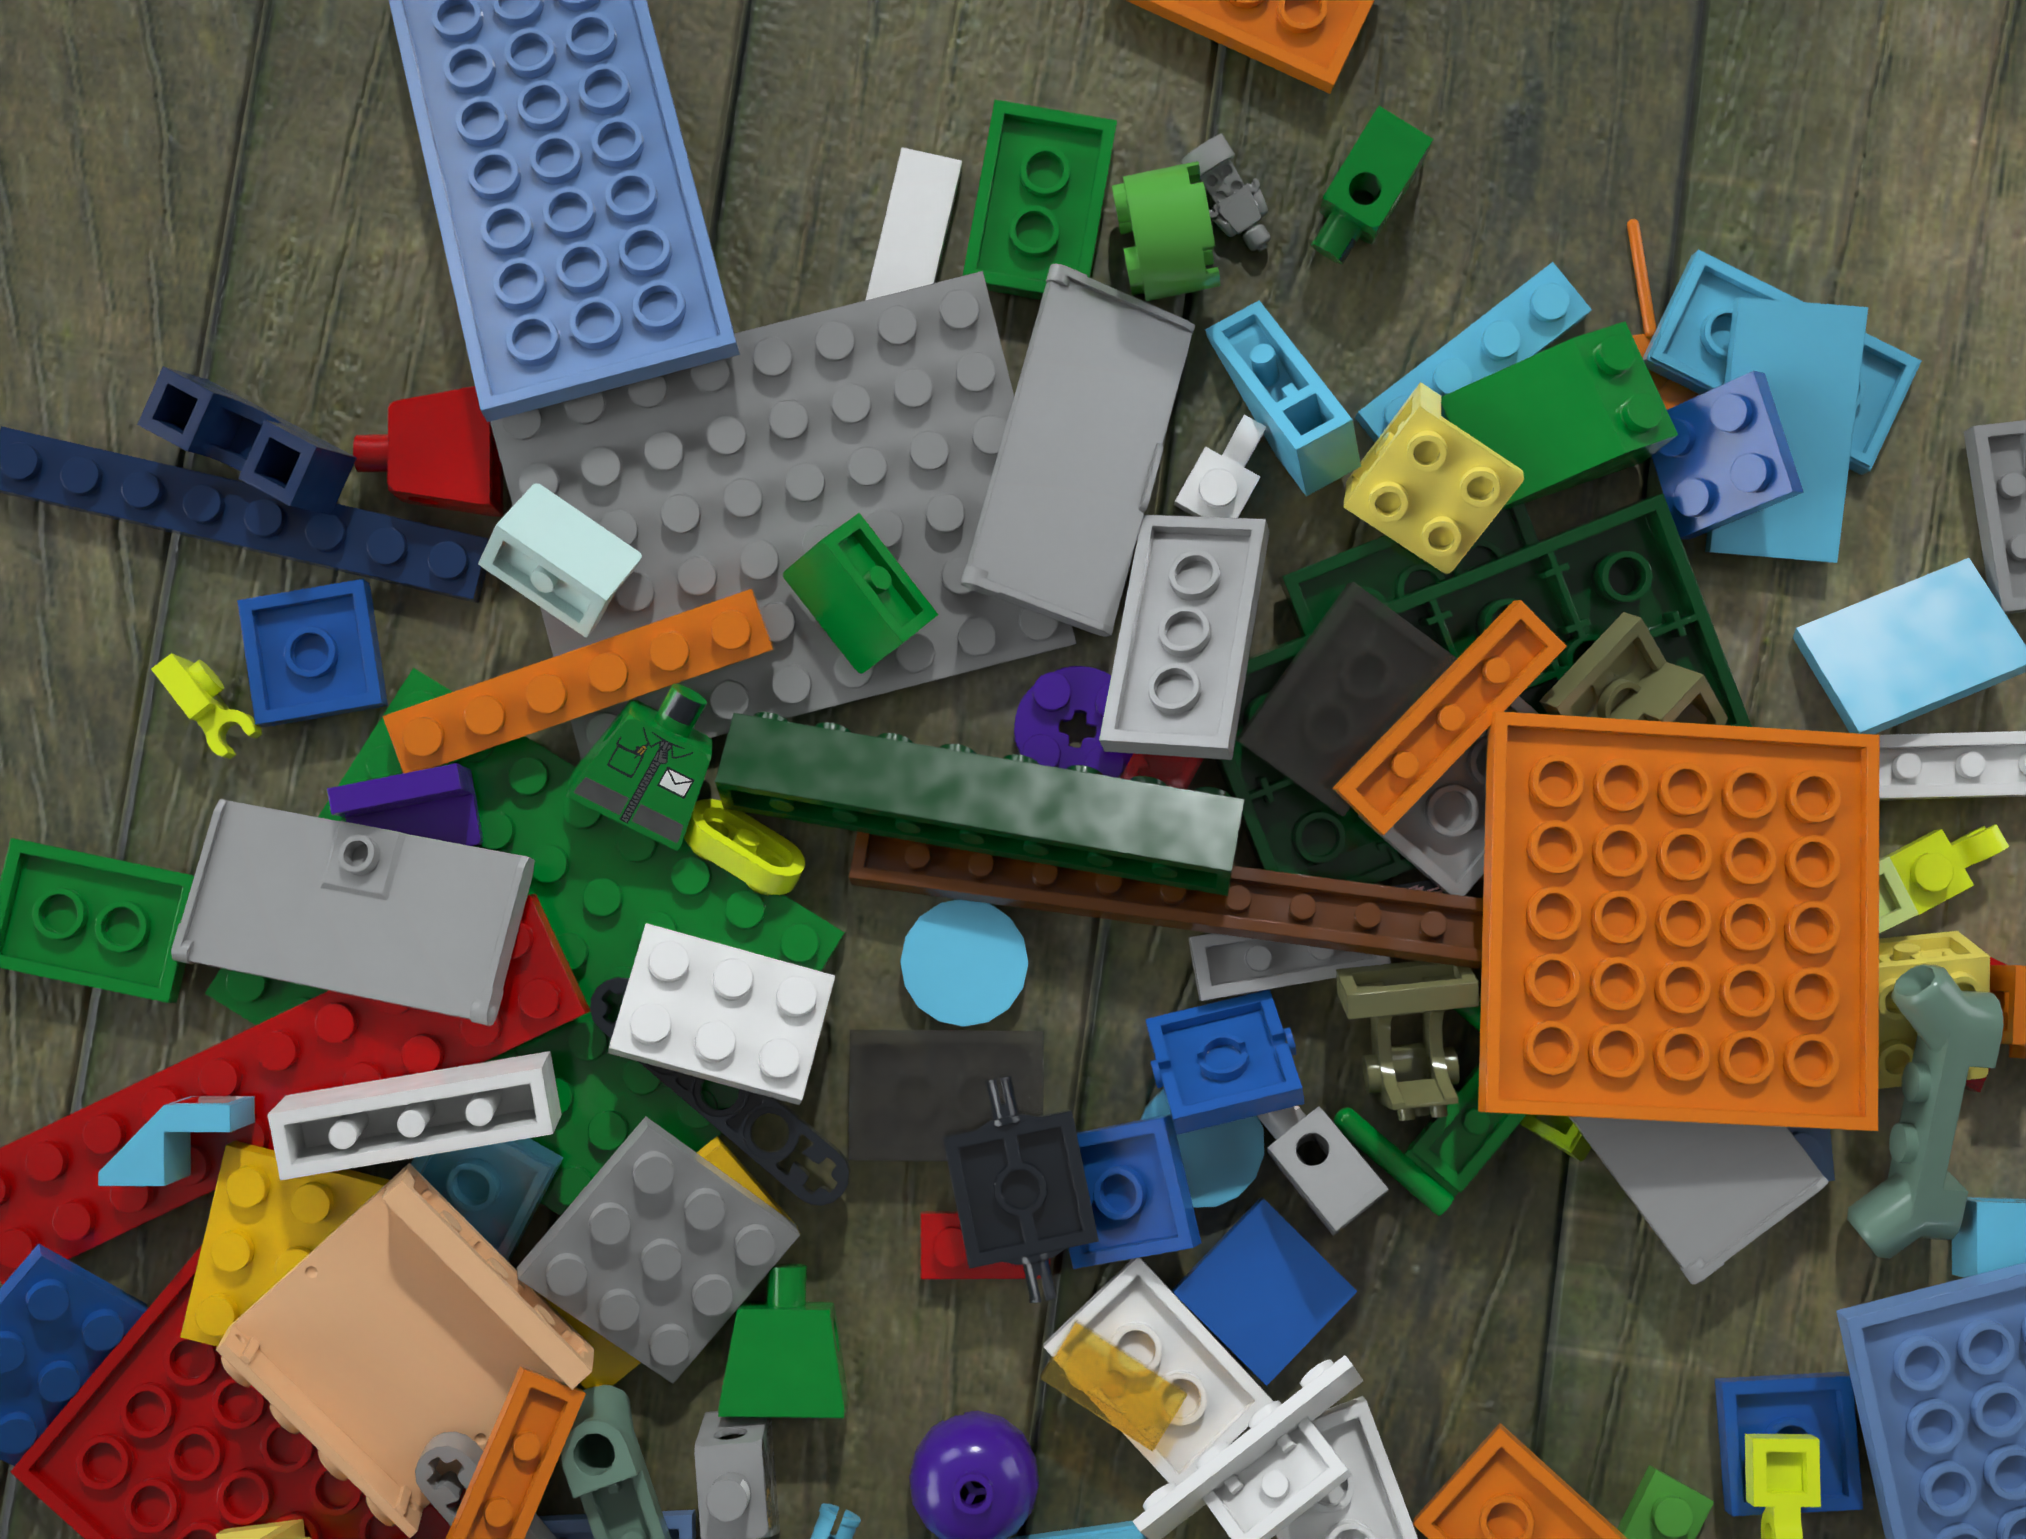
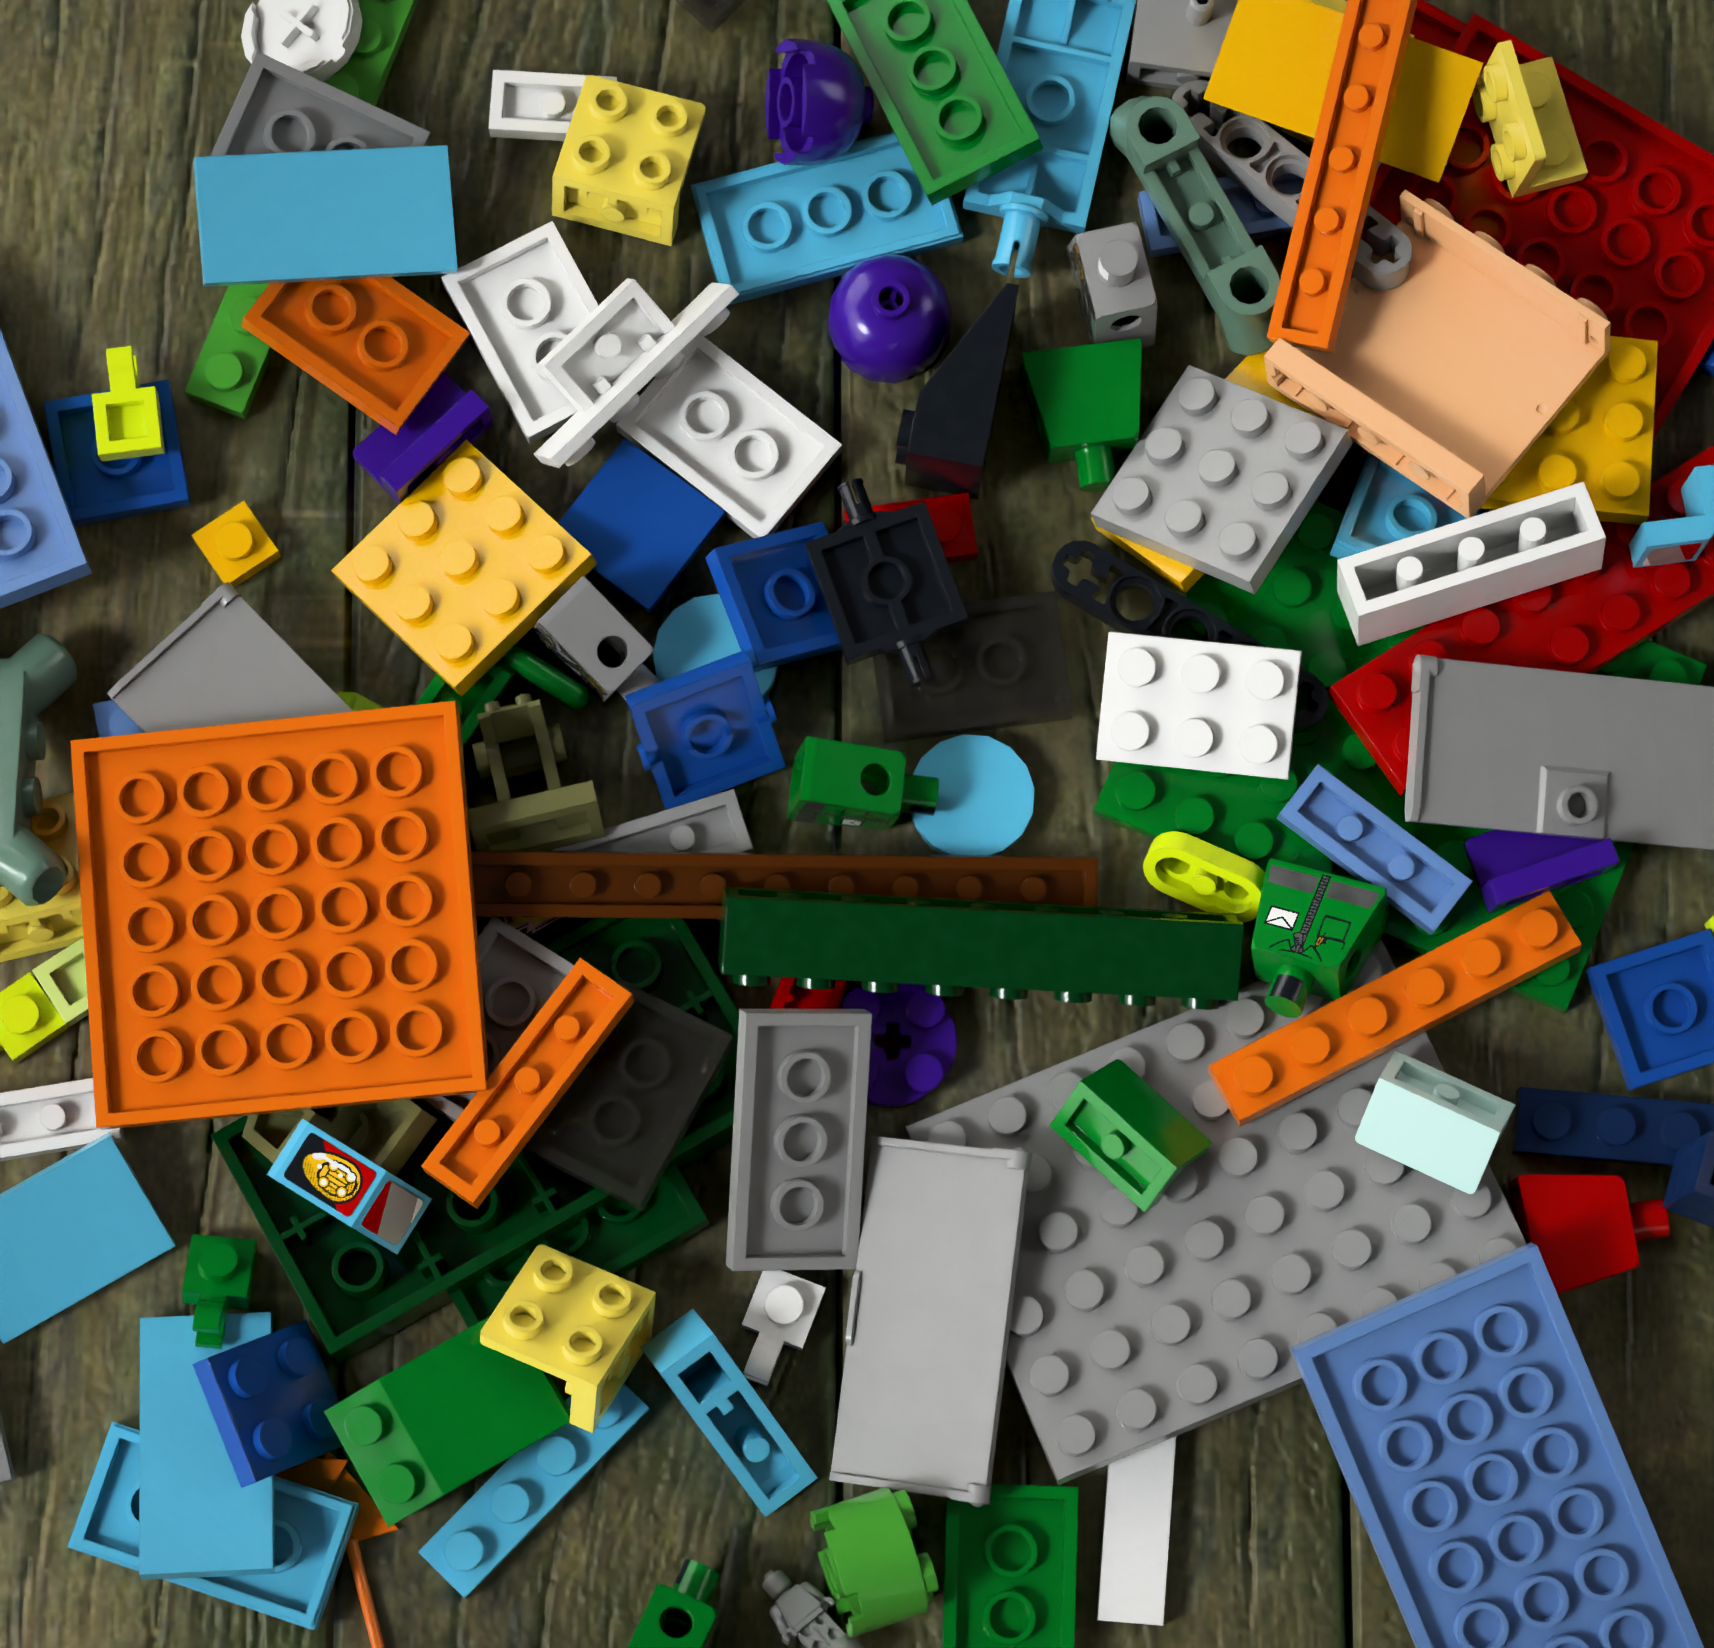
camera: 170 degrees right, 5 degrees down
clear yellow plate [1040,1319,1188,1452] -> none
none -> green plate [181,1234,258,1349]
none -> yellow plate [191,501,281,588]
none -> slope [267,1118,432,1254]
none -> yellow plate [331,439,597,697]
none -> dark purple panel [352,372,494,504]
none -> green torso [786,736,939,830]
none -> black slope [895,283,1019,499]
none -> medium blue plate [1277,764,1473,935]

